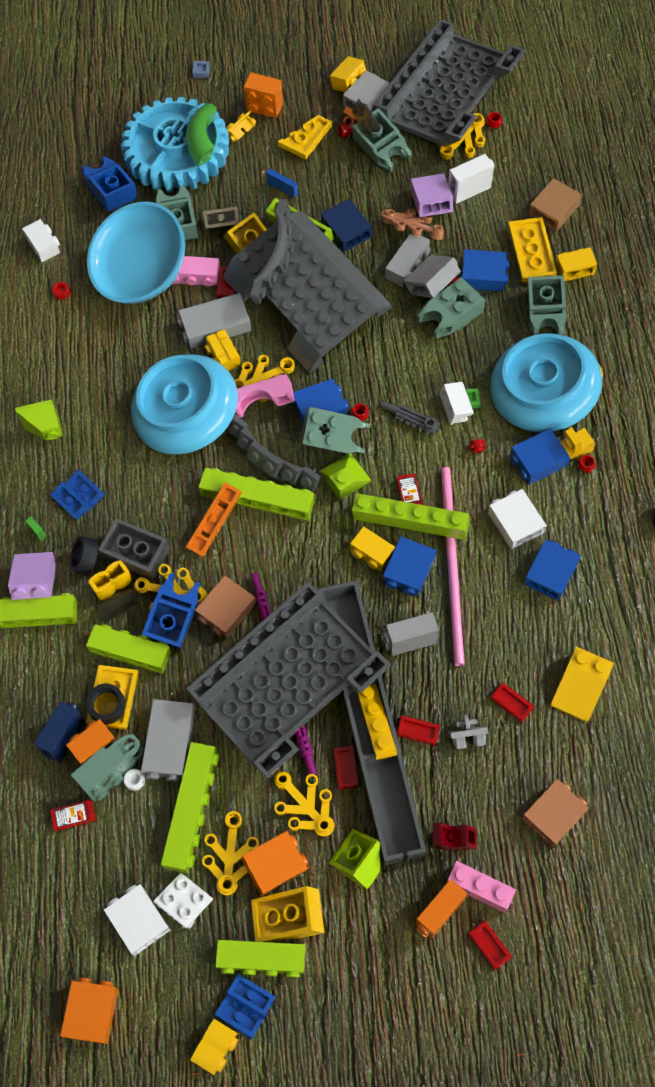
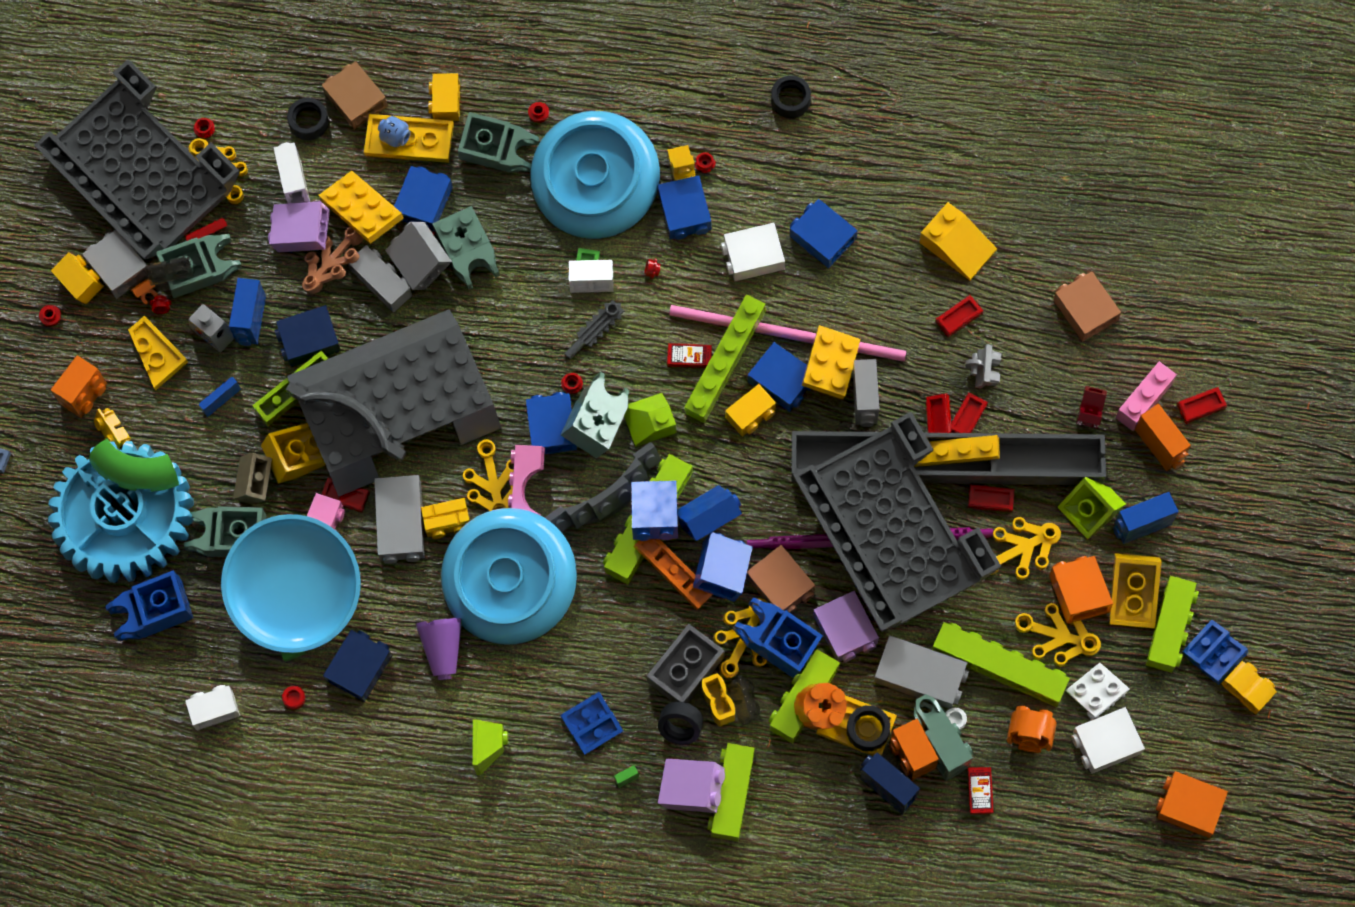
camera: 75 degrees left, 5 degrees up
none -> red plate [39,305,61,326]
none -> red tile [185,218,228,241]
none -> light grey torso [188,304,234,353]
none -> blue brick [229,278,266,346]
none -> black tyre [287,98,329,140]
none -> yellow plate [319,171,404,244]
none -> dark blue brick [323,630,392,703]
none -> medium blue head [378,116,411,148]
none -> medium lavender cone [416,618,462,680]
none -> red plate [528,102,549,123]
none -> brick [631,481,678,541]
none -> blue brick [677,485,742,541]
none -> brick [693,532,752,602]
none -> orange brick [794,683,847,729]
none -> yellow plate [801,325,861,399]
none -> lavender brick [813,591,879,662]
none -> red tile [926,393,951,433]
none -> orange brick [1006,706,1057,753]
none -> blue brick [1113,492,1179,544]

